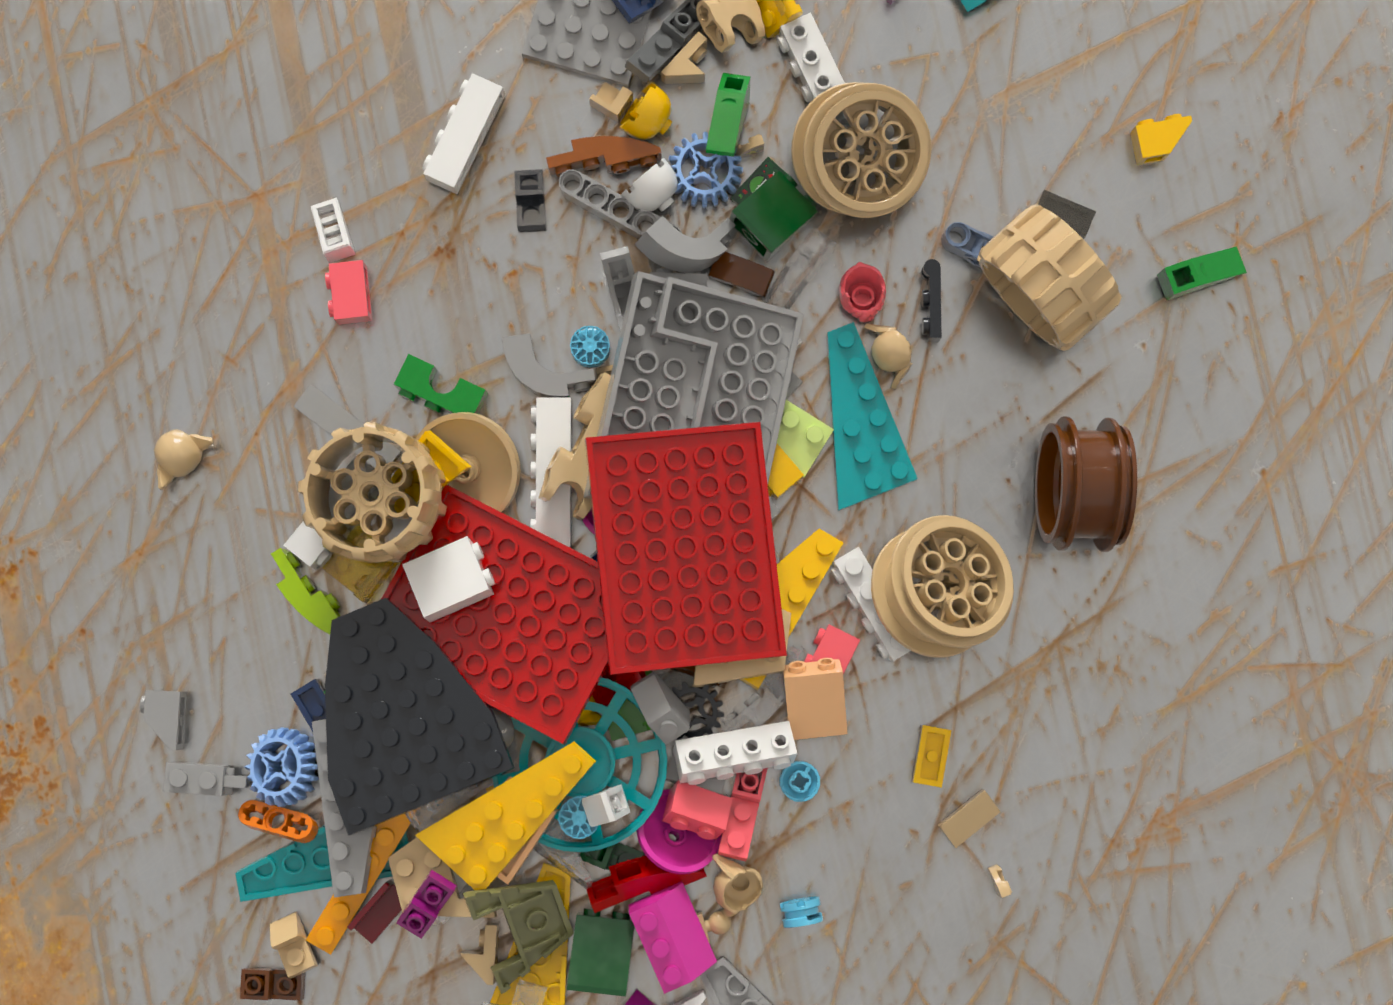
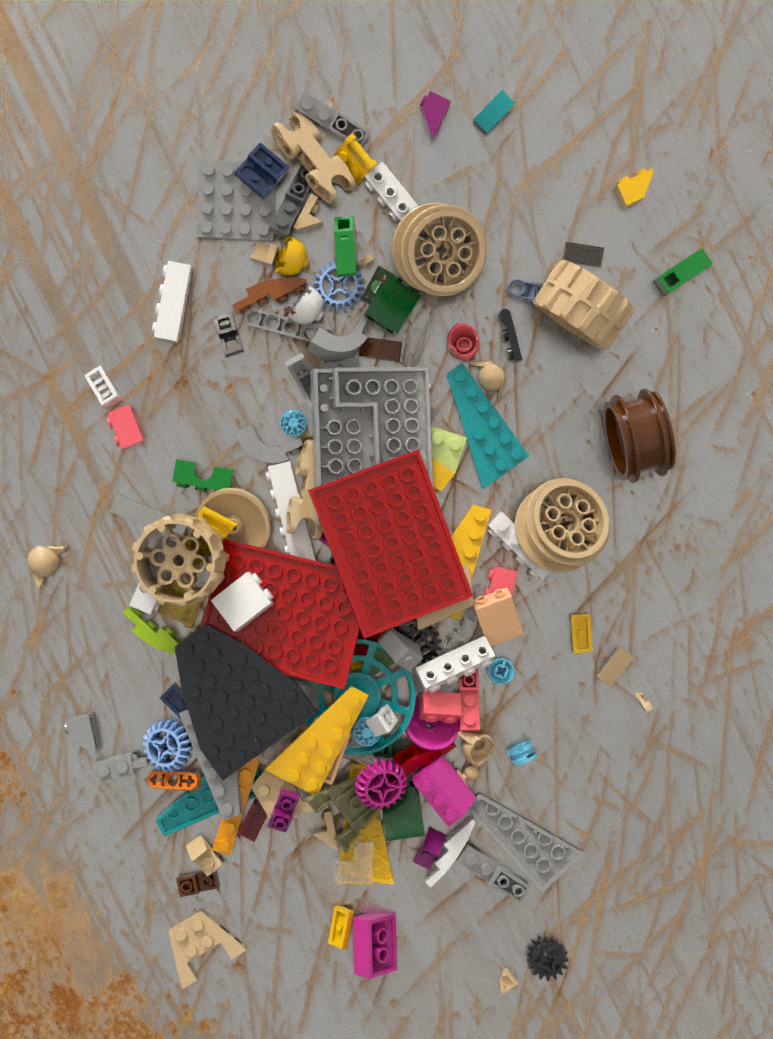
camera: 15 degrees left, 5 degrees up
none -> dark pink gear [355,758,407,810]

